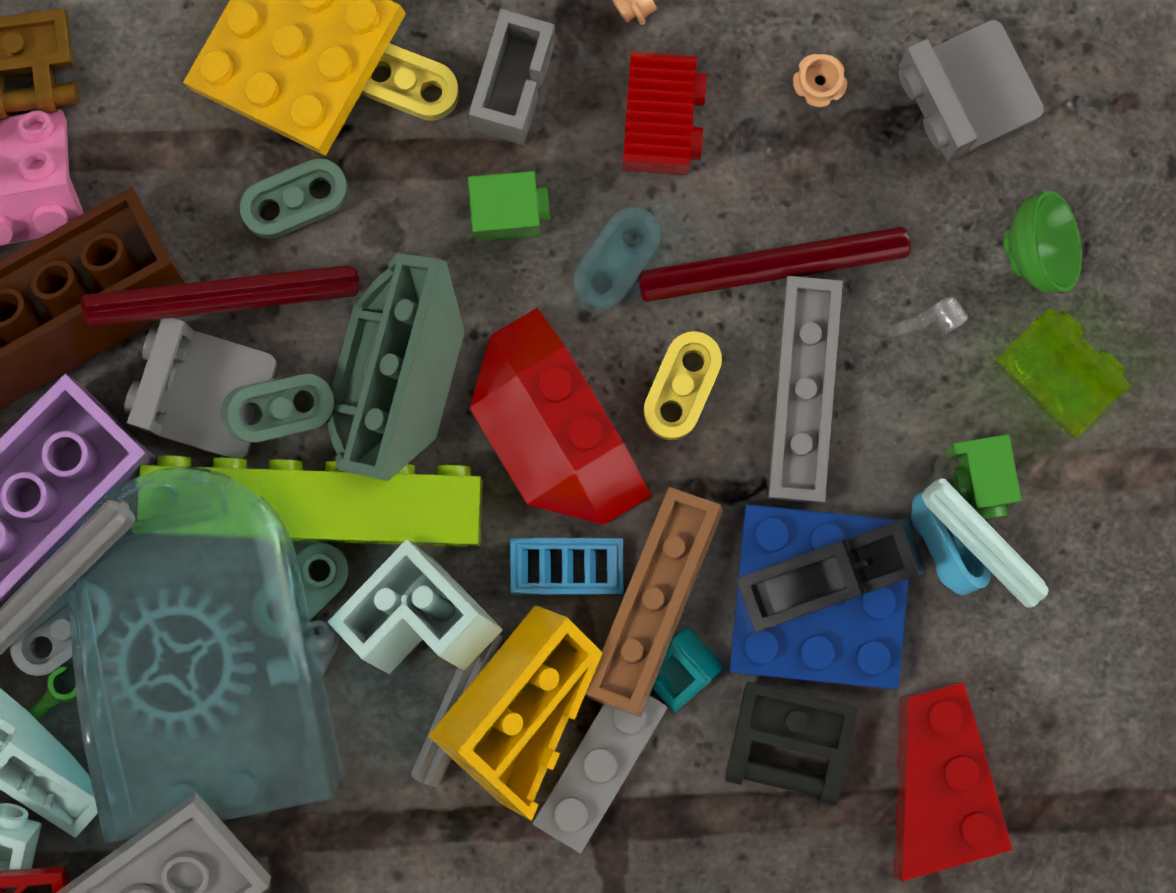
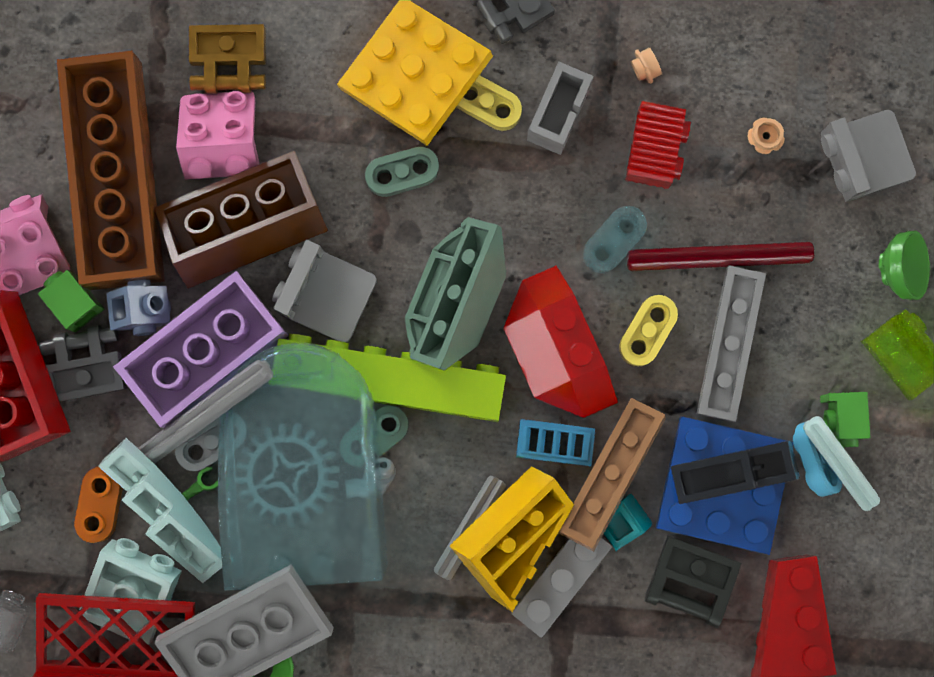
camera: 10 degrees right, 0 degrees up
dark red axle [81,265,359,327] -> none
sand green plate [221,373,334,443] -> none
light aqua brick [328,539,503,674] -> none
bright green brick [468,171,550,242] -> none
clear hand [886,298,968,339] -> none

